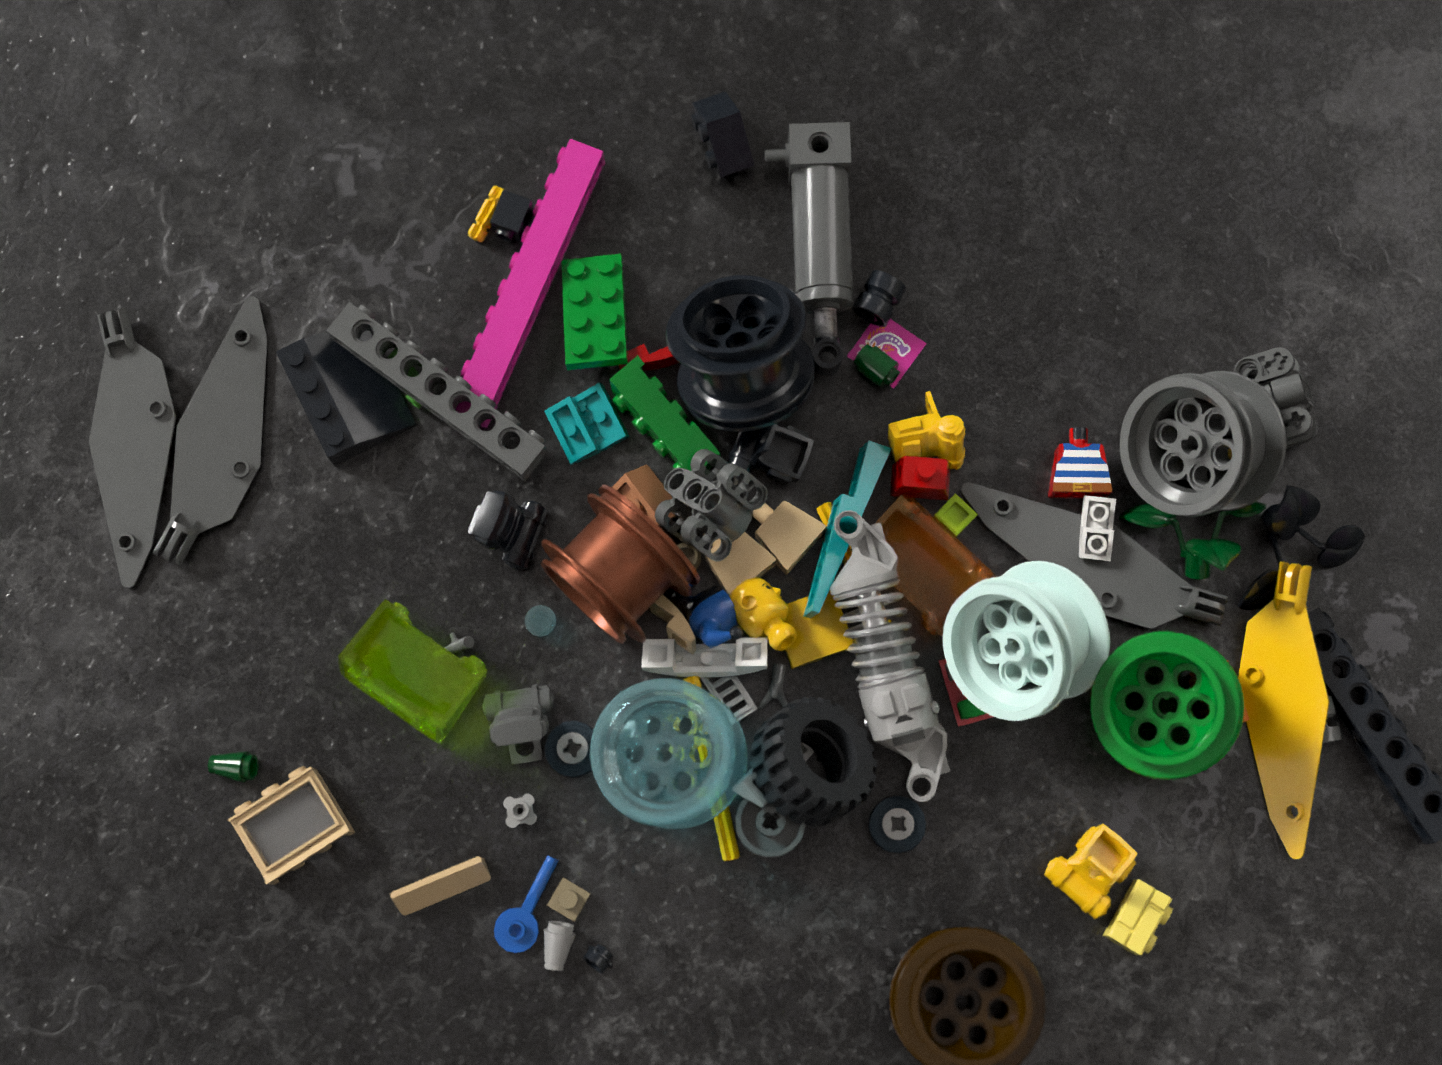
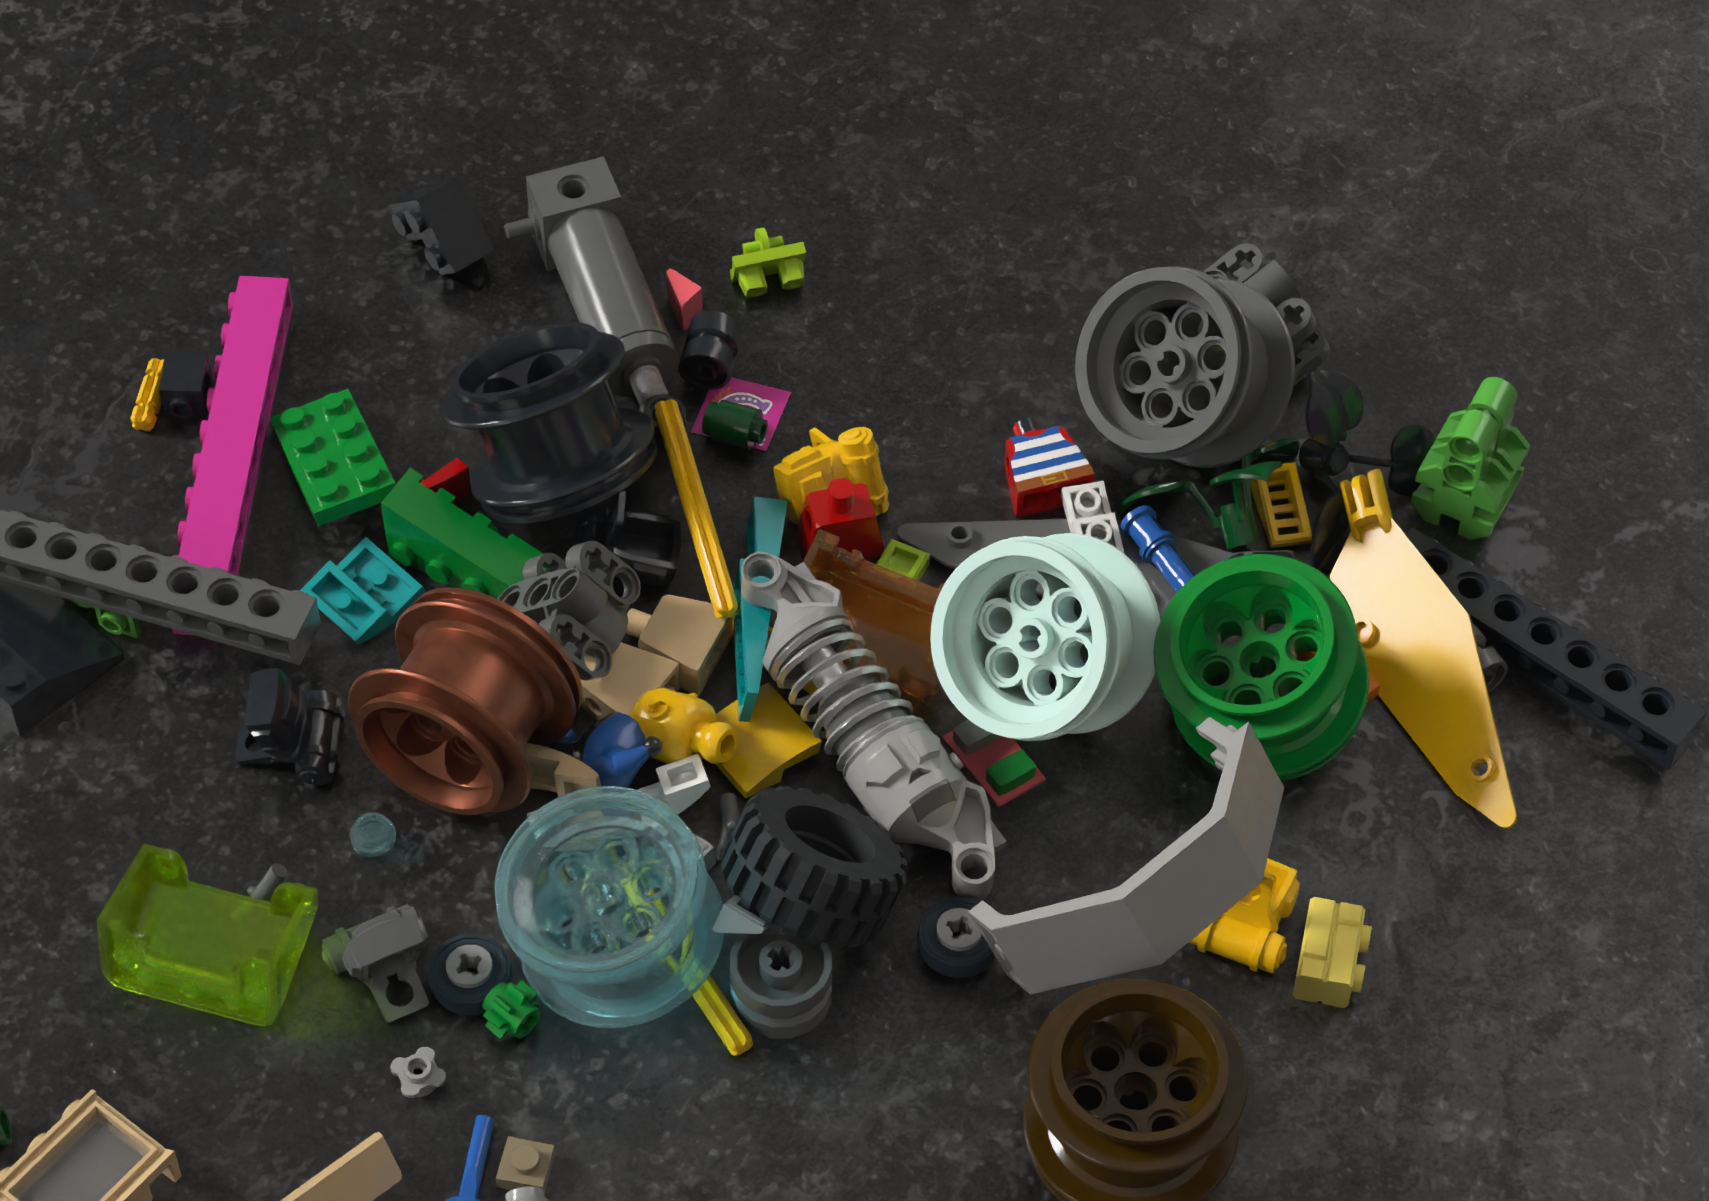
camera: 20 degrees left, 25 degrees down
none -> green gear [483,980,541,1040]
none -> yellow axle [655,399,738,620]
none -> coral slope [666,268,702,331]
none -> lime hips [729,227,806,298]
none -> light grey panel [968,717,1284,994]
none -> blue pin [1120,505,1195,593]
none -> yellow slope [1251,462,1312,548]
none -> bright green connector [1411,377,1530,540]

